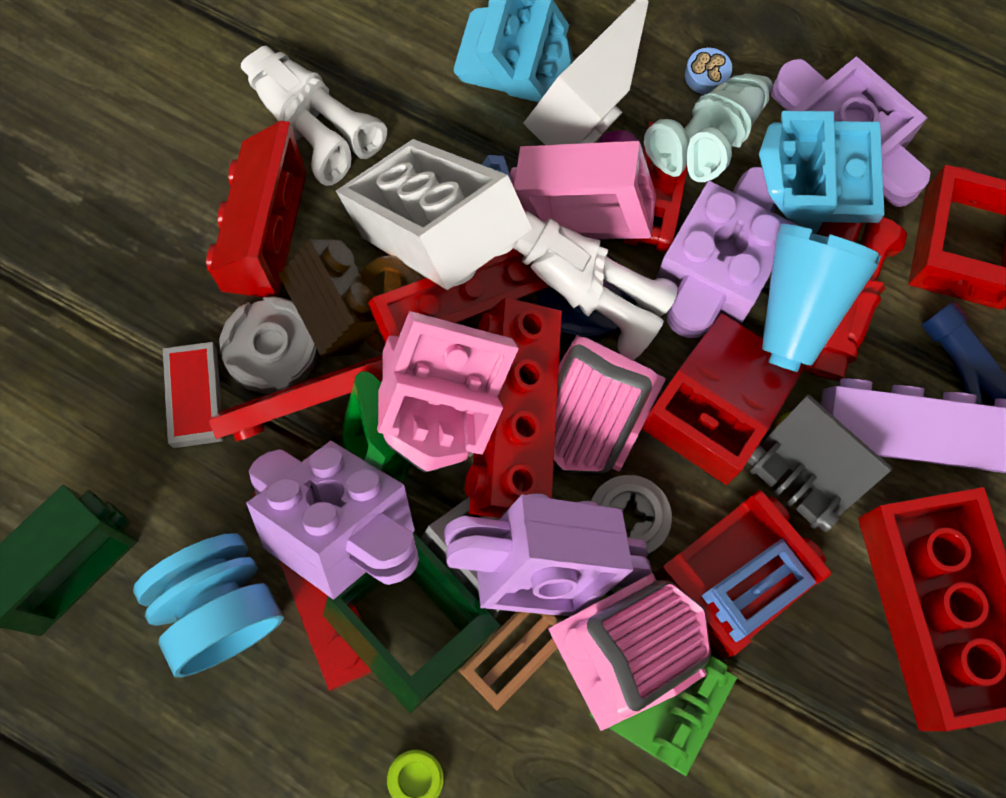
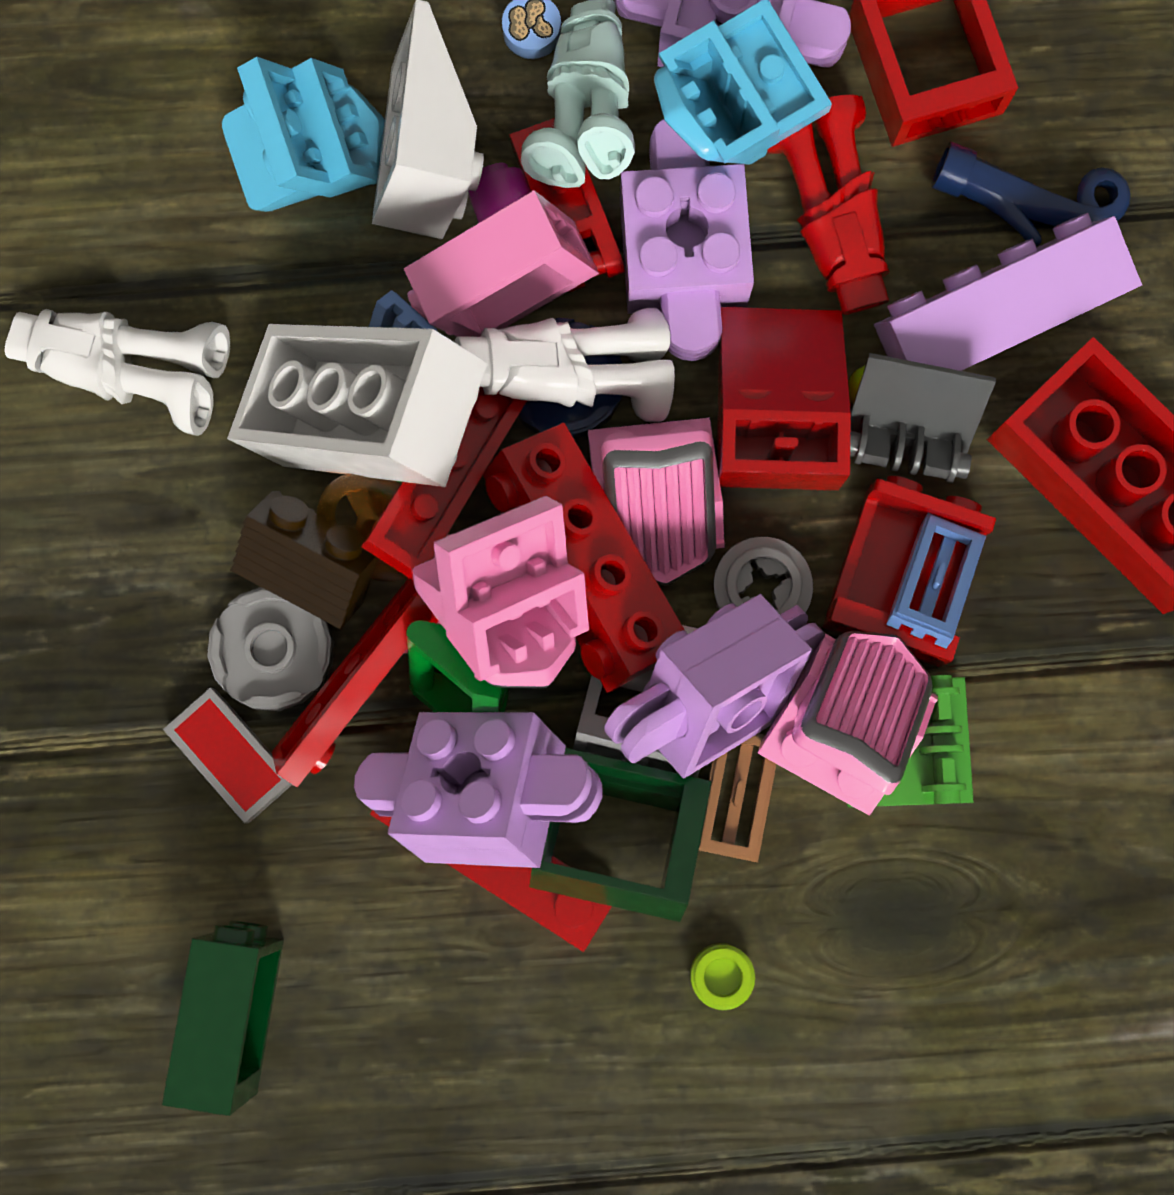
camera: 30 degrees left, 10 degrees up
medium azure wheel [133,533,284,678] -> none
red slope [206,121,307,297] -> none
medium azure cone [762,224,881,372] -> none

